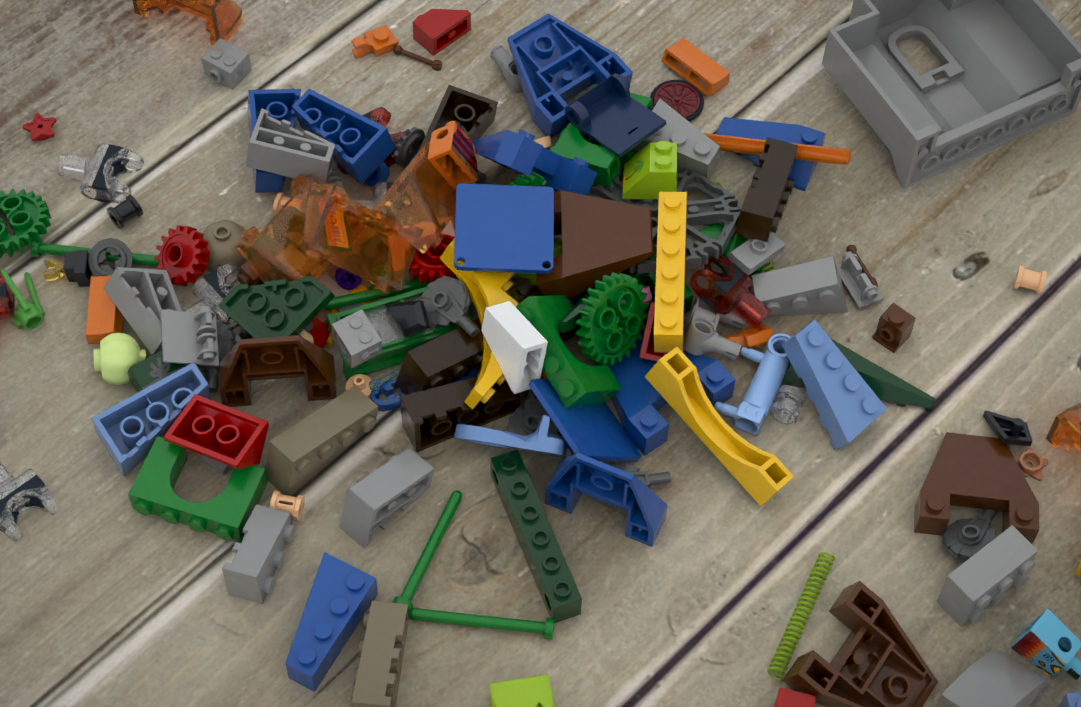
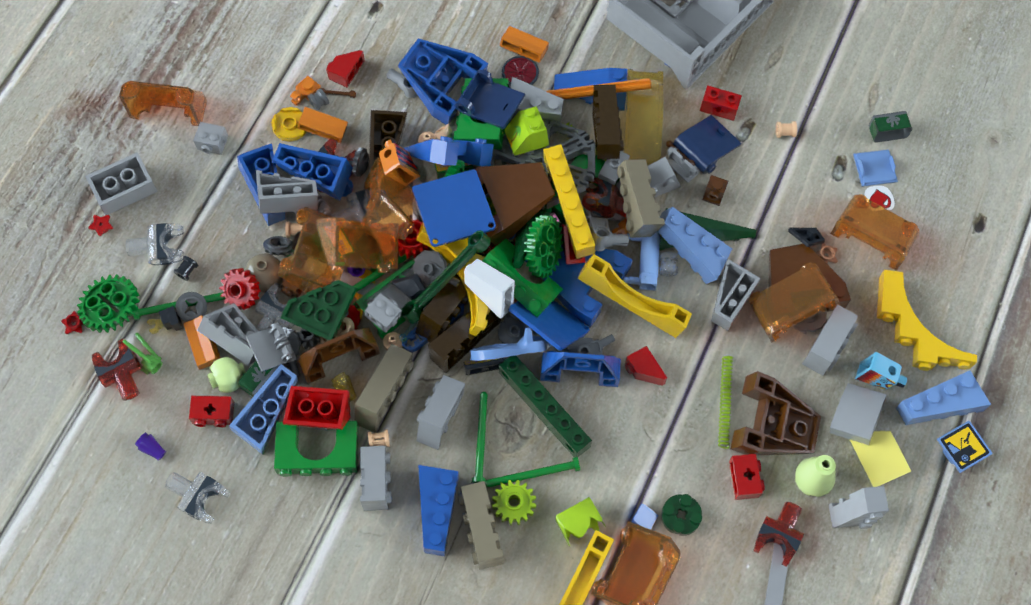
camera: 20 degrees left, 10 degrees up
none -> light grey brick [85,152,158,215]
none -> red brick [189,395,235,428]
none -> dark grey gear [263,236,292,256]
none -> yellow tile [271,107,306,142]
none -> orange piece [298,106,348,144]
none -> dark grey wheel [307,88,329,111]
none -> clear yellow cone [331,372,357,401]
none -> dark green piece [401,230,491,323]
none -> black slope [463,358,504,375]
none -> lime gear [492,480,536,525]
none -> dark tan wedge [617,159,665,238]
none -> clear yellow windscreen [623,69,663,166]
none -> red slope [625,346,667,386]
none -> dark blue door [673,115,742,174]
none -> red brick [700,85,742,121]
none -> light grey wedge [711,259,761,331]
none -> clear orange windscreen [748,262,840,343]

